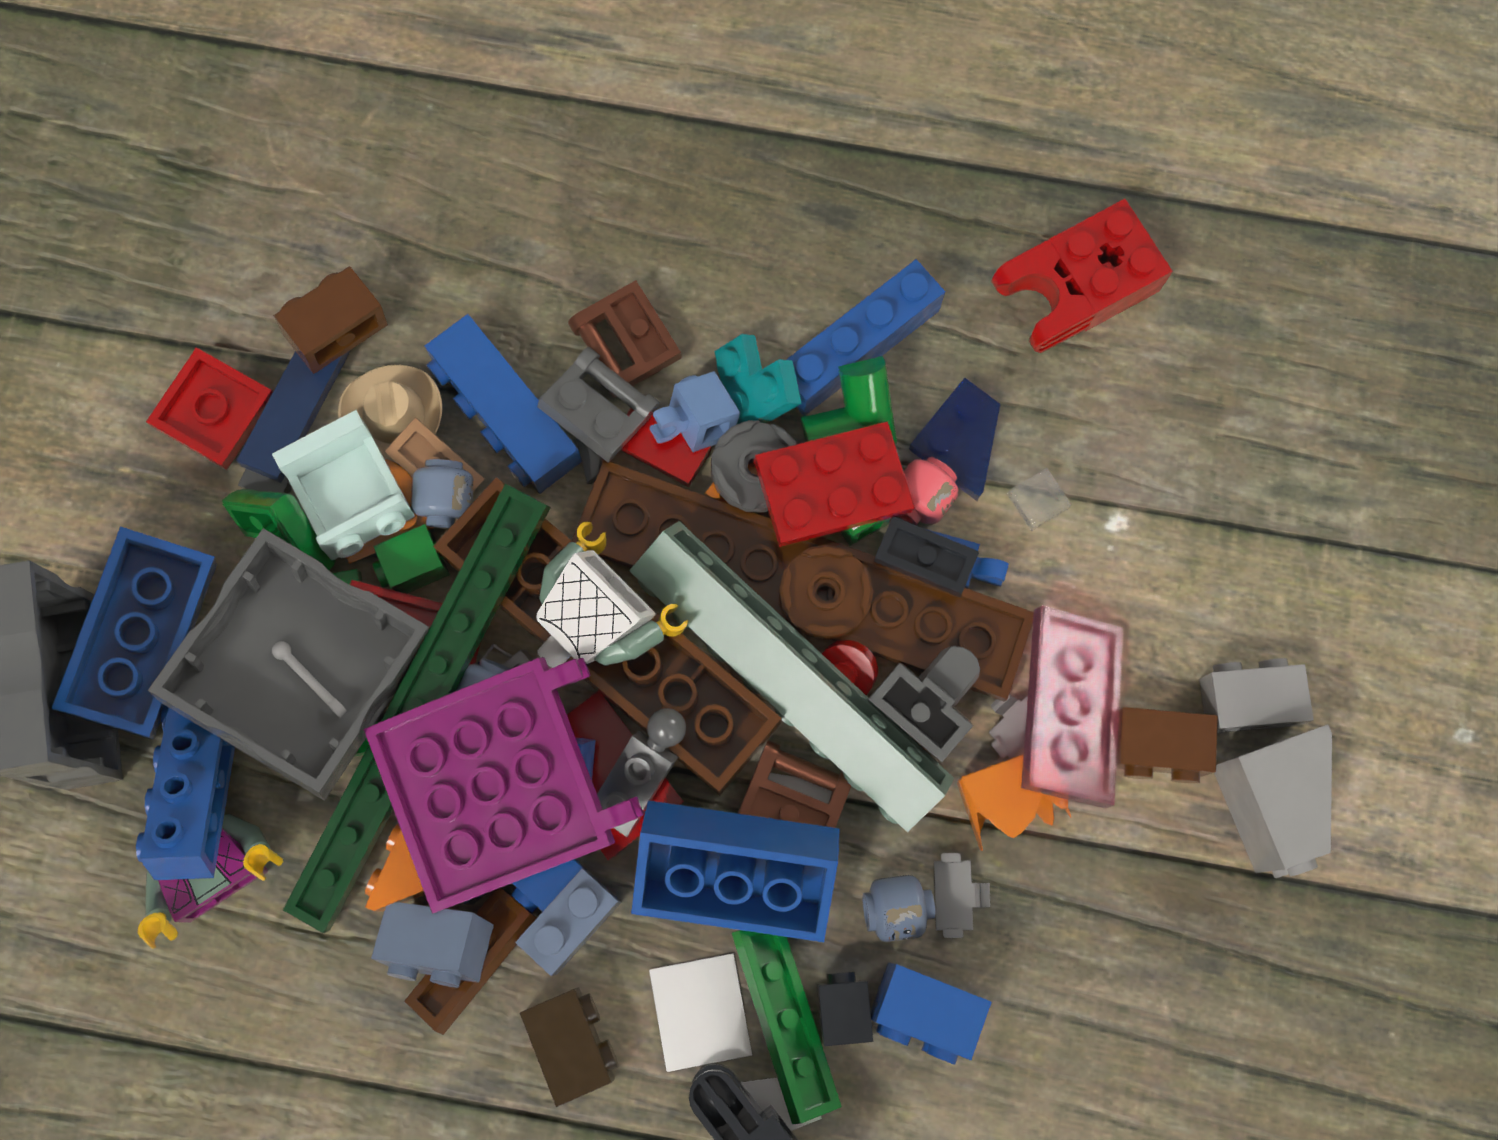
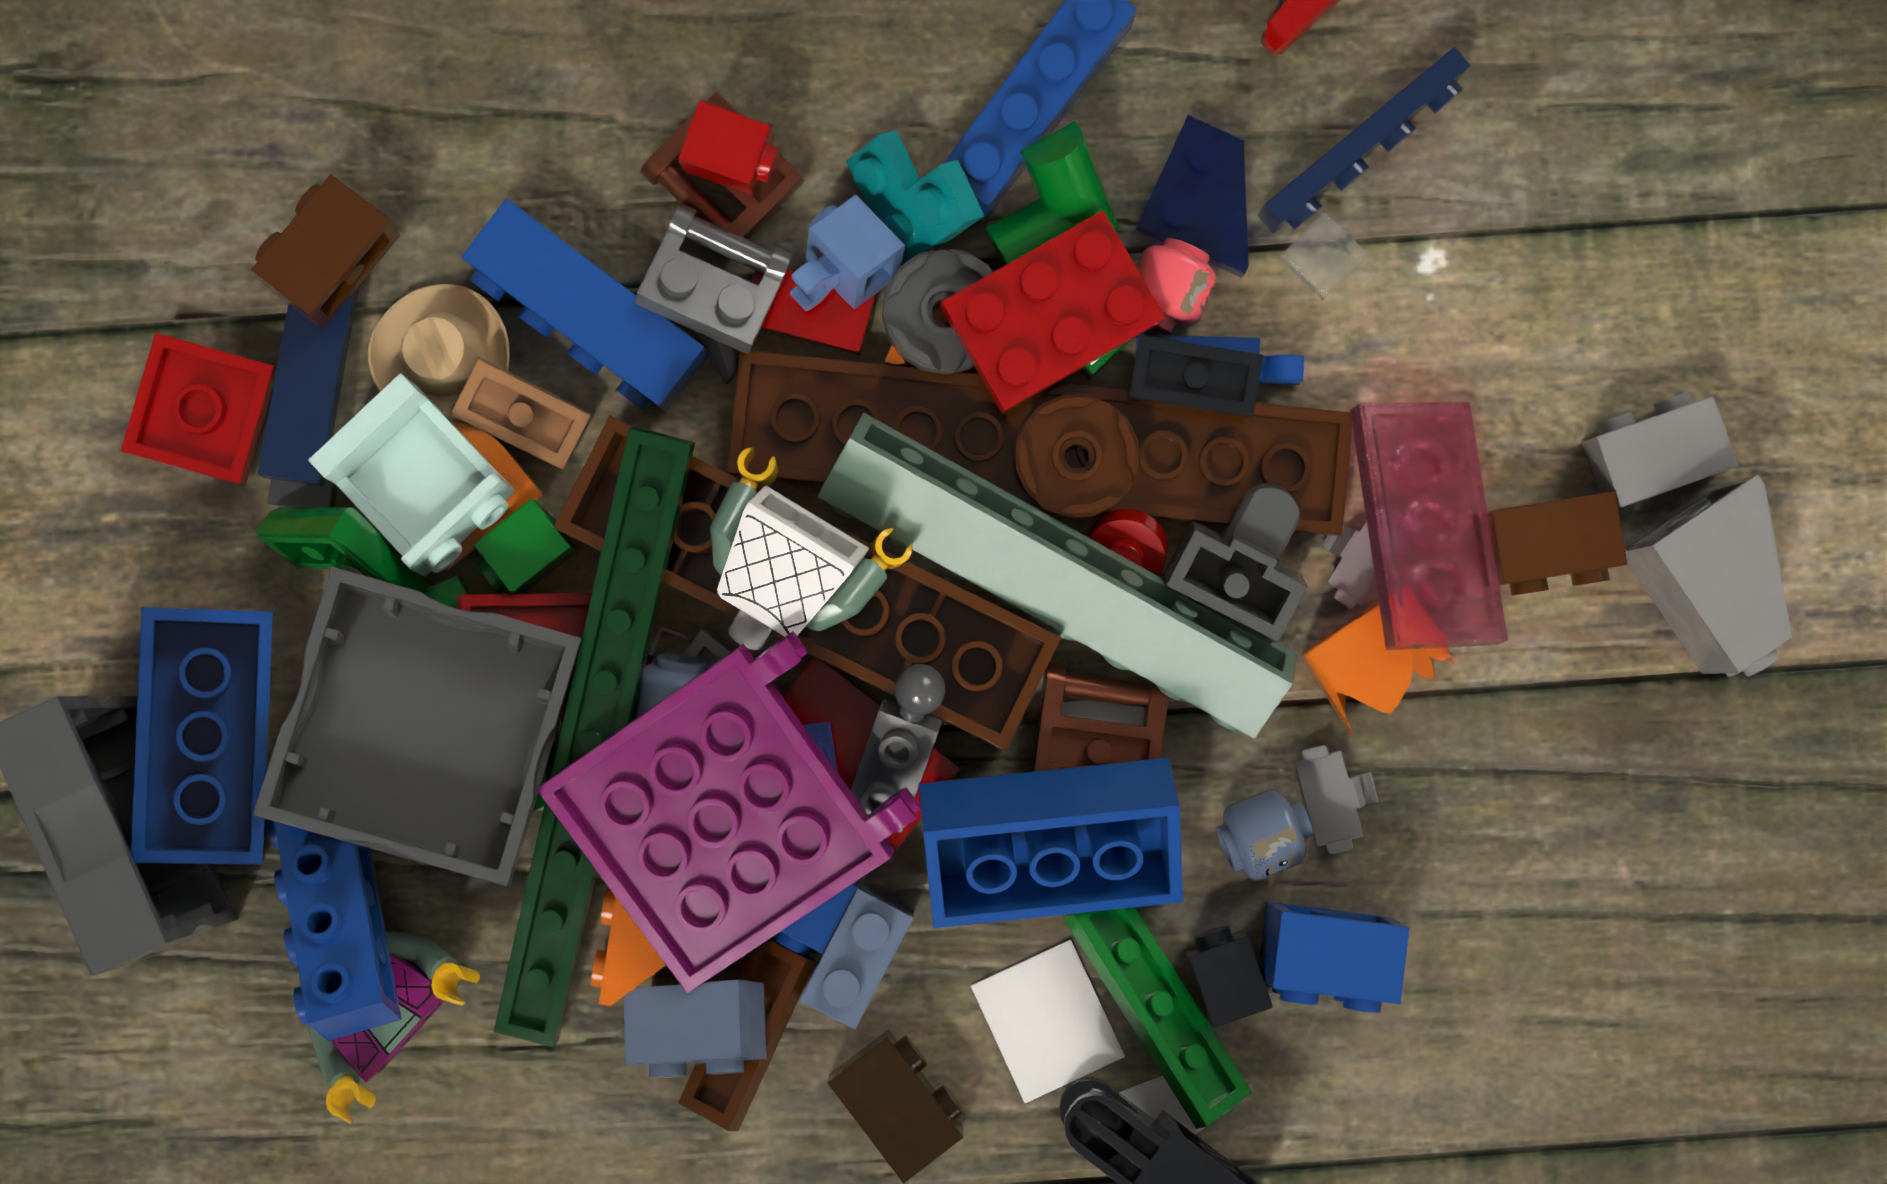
camera: 15 degrees left, 10 degrees up
light grey hinge [272,641,347,718] -> none
sand blue head [411,459,474,528] -> none
none -> red brick [678,101,780,196]
none -> dark blue plate [1258,47,1471,233]

